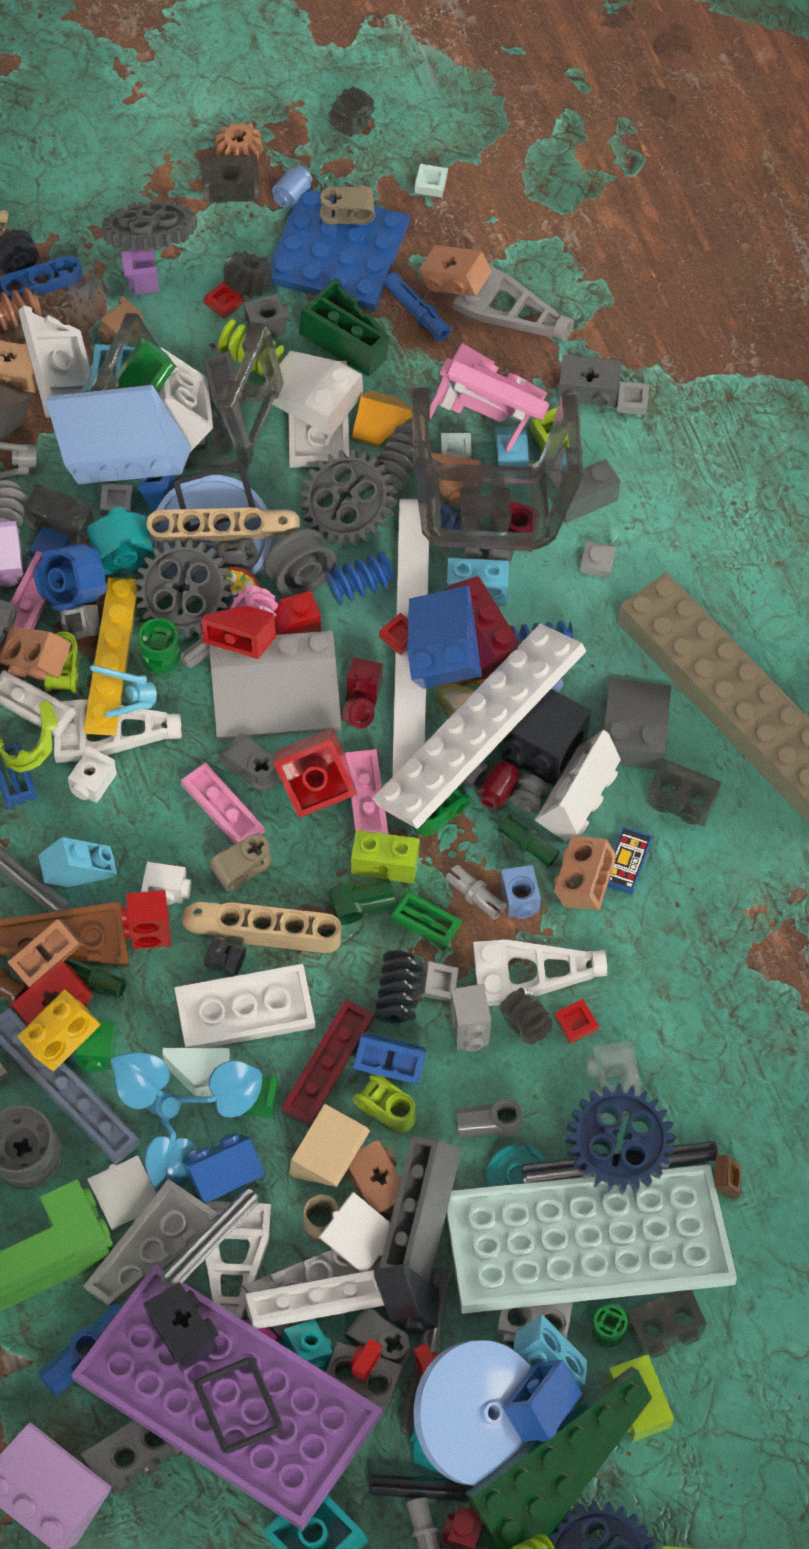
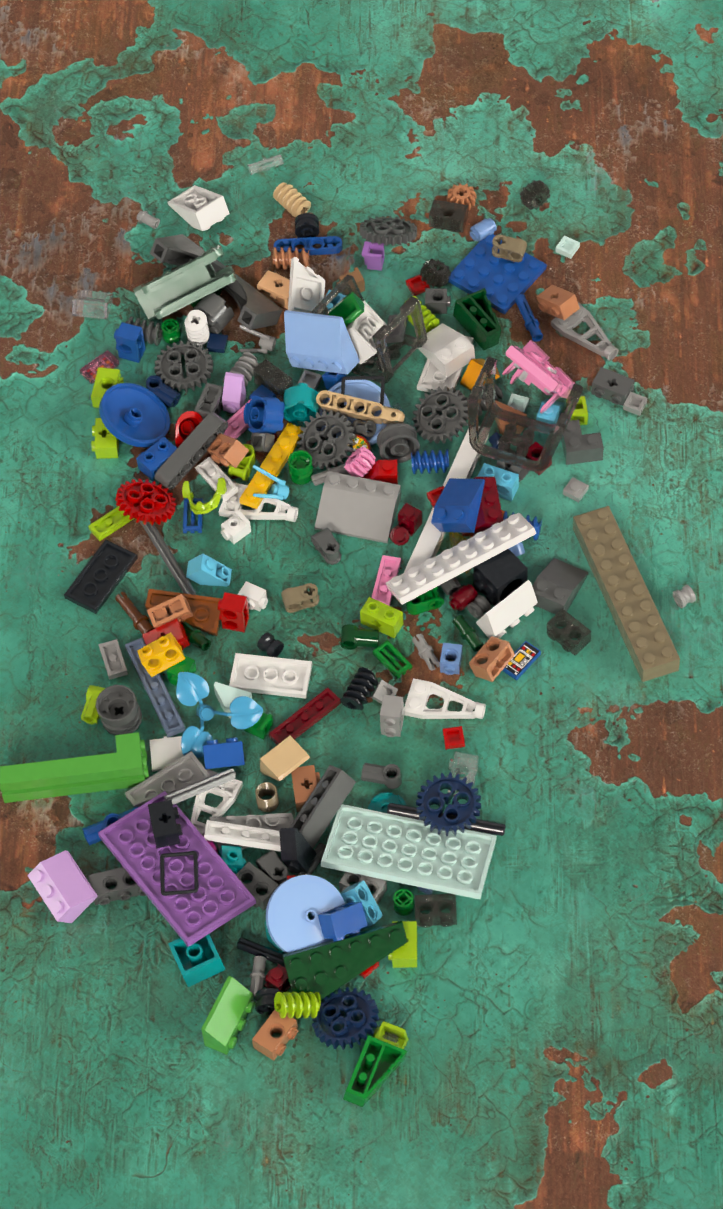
camera: 25 degrees right, 5 degrees down
bright pink tile [181,762,265,844] -> none
tan piece [182,902,341,953] -> none
red slope [201,605,276,659] -> none
red slope [273,728,357,818] -> none
white piece [318,1192,390,1272] -> none
red plate [350,1338,382,1384] -> none
lime piece [352,1074,416,1133] -> none
blue brick [353,1032,426,1084] -> none
clear smoke gear [500,988,553,1045] -> none
reddish brown tile [715,1154,742,1198] -> none

